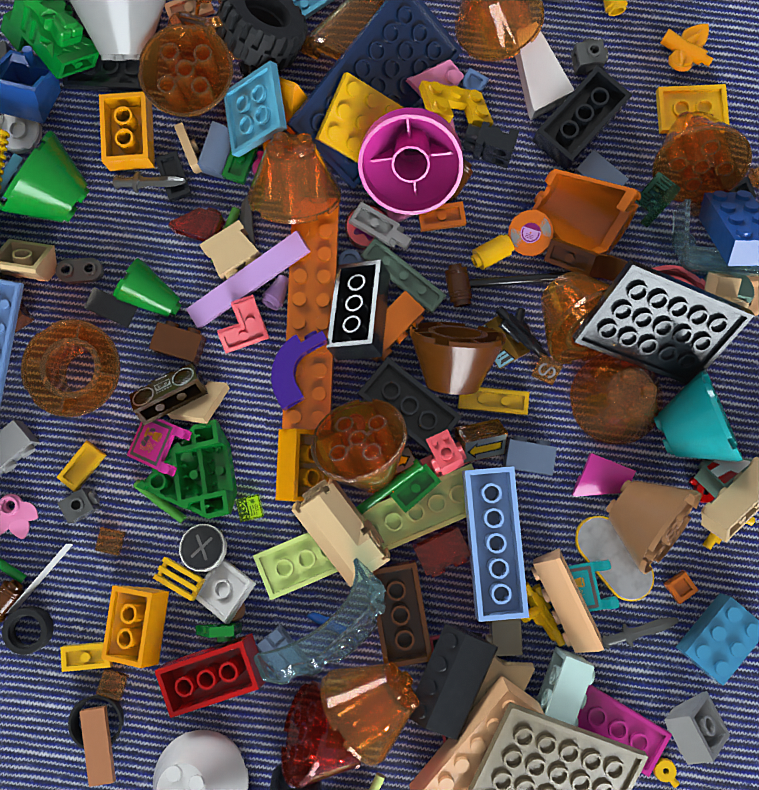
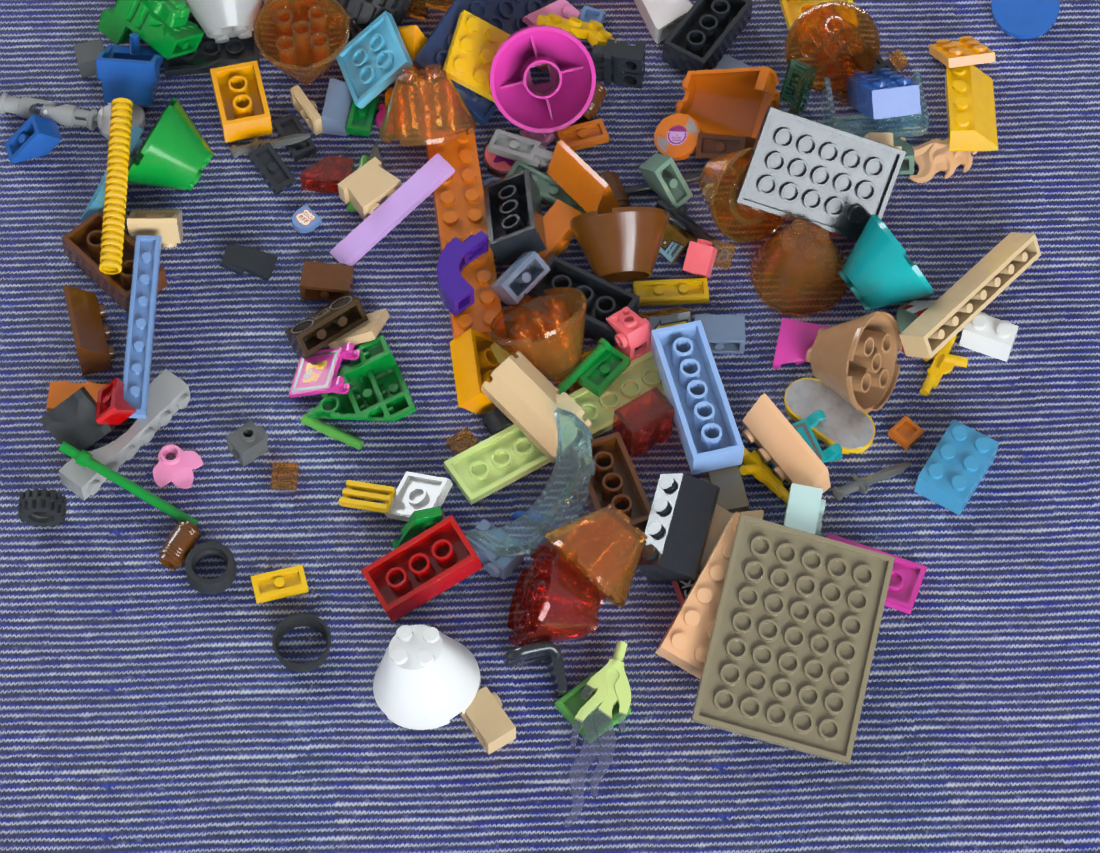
camera: 10 degrees left, 25 degrees down
white sticker [6,544,73,614] -> none
clear orange cone [21,319,121,417] -> none
dark grey plate [56,258,104,284] -> none
yellow tile [56,440,106,492] -> none
nougat tile [79,705,116,787] -> none
clear orange plate [96,668,129,701] -> none
light orange slope [101,585,169,668] -> none
green cone [113,258,182,318] -> none
black tile [179,524,227,572] -> none
coral tile [217,294,269,353] -> none
clear neon green tile [235,494,264,523] -> none
lavender cone [262,275,289,310] -> none
yellow head [471,234,514,270] -> none
yellow piece [653,758,680,788] -> none
light grey slope [664,691,730,765] -> none
none -> black plate [248,142,296,195]
none -> medium blue tile [292,204,322,233]
none -> clear orange tile [446,428,480,456]
none -> sand blue brick [491,251,550,305]
none -> orange slope [547,140,620,215]
none -> sand green slope [638,153,693,209]
none -> coral brick [682,239,718,278]

